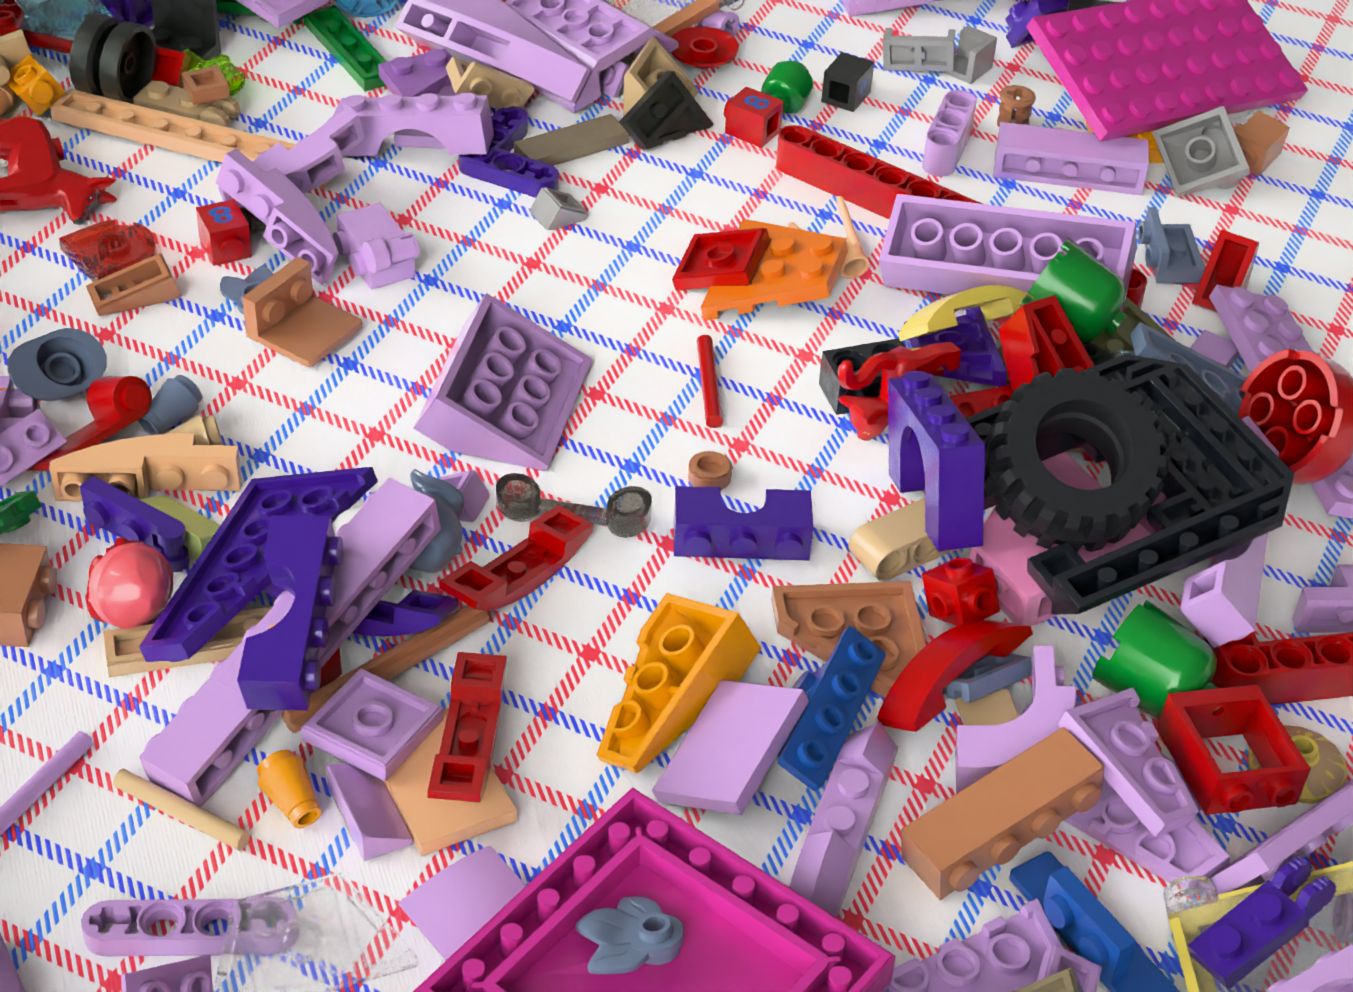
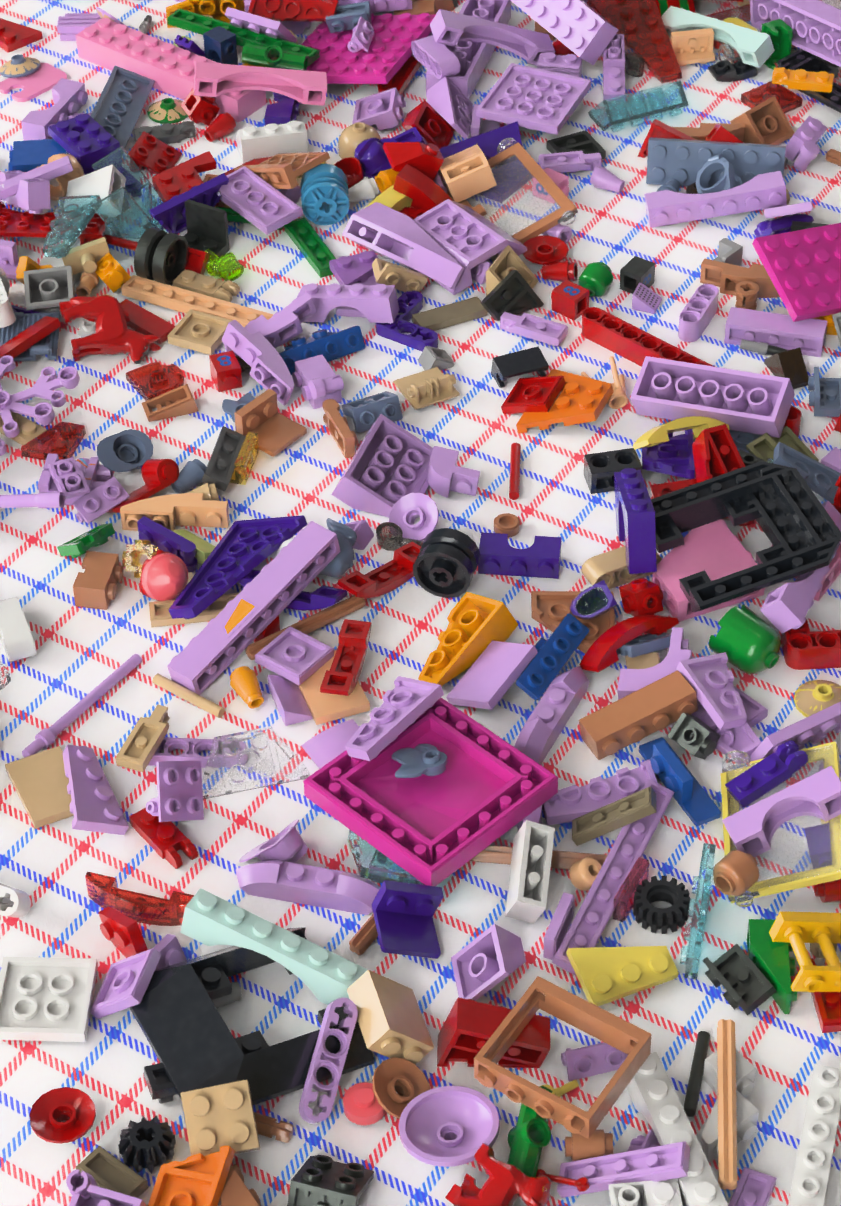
camera: 10 degrees right, 0 degrees up
nougat plate [182,65,230,105] -> none
dark purple arch [237,515,343,711] -> none
red animal [837,342,962,441] -> none
light grey hinge [883,28,956,72] -> none
black tyre [984,368,1169,552] -> none
green cylinder [1019,237,1127,343] -> none
red window [1156,684,1311,815] -> none
none -> tan hinge [116,704,170,772]
none -> red tile [120,299,175,344]
none -> clear yellow brick [122,540,158,578]
none -> tan plate [168,309,233,355]
none -> dark grey plate [201,426,246,492]
none -> clear yellow panel [229,432,259,485]
none -> blue bracket [279,325,366,375]
none -> nougat hinge [322,399,358,459]
none -> sand blue bracket [341,391,403,433]
none -> lavender wing [345,676,444,761]
none -> lavender dish [389,493,439,543]
none -> tan hinge [393,367,460,410]
none -> black wheel [413,528,480,598]
none -> lavender brick [428,446,480,498]
none -> black hinge [491,346,549,388]
none -> lavender hinge [500,312,568,347]
none -> red cone [542,260,578,282]
none -> rock [570,580,618,620]
none -> lavender slope [632,283,662,314]
none -> pearl dark grey brick [667,712,721,760]
none -> nougat slope [700,258,780,298]
none -> light grey piece [740,339,787,356]
none -> dark brown slope [764,347,808,389]

